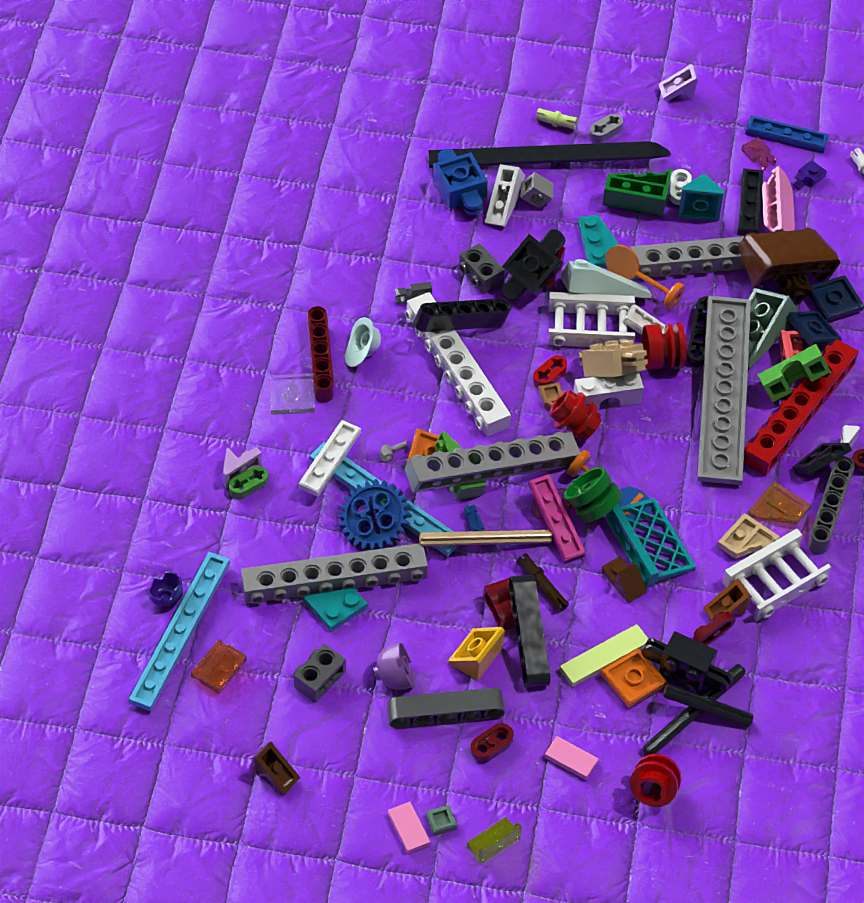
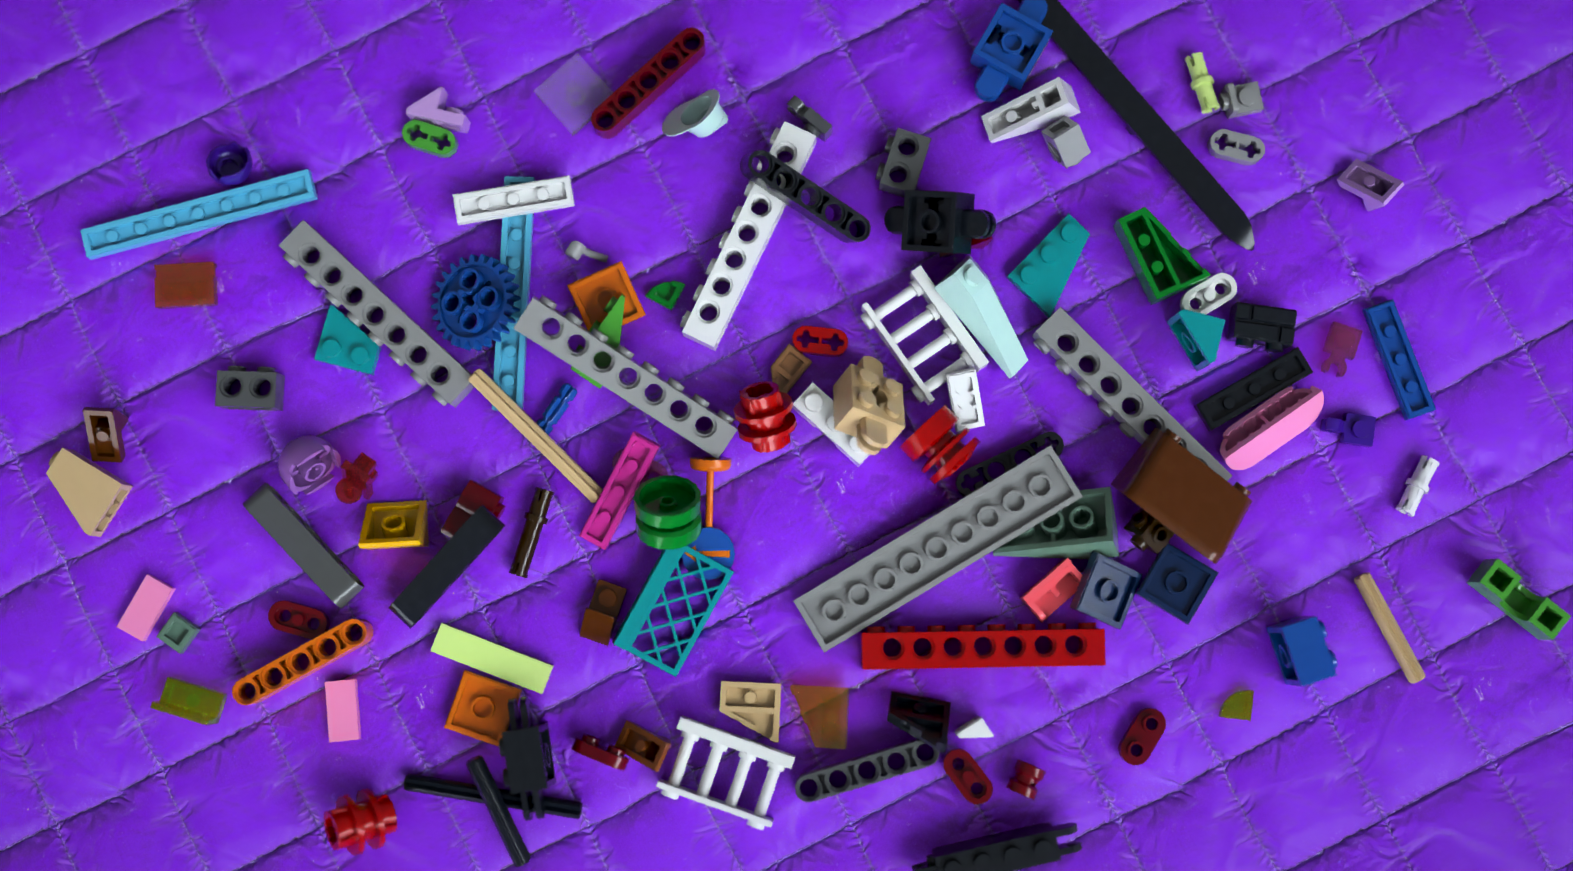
camera: 60 degrees right, 30 degrees up
orange piece [605,245,686,310] -> none
bright green arch [758,344,831,403] -> none
none -> tan slope [46,448,133,537]
none -> orange beam [232,619,374,705]
none -> clear red hips [335,452,378,504]
none -> green tile [645,281,686,311]
none -> light grey bracket [1219,81,1264,119]
none -> black brick [1227,302,1297,352]

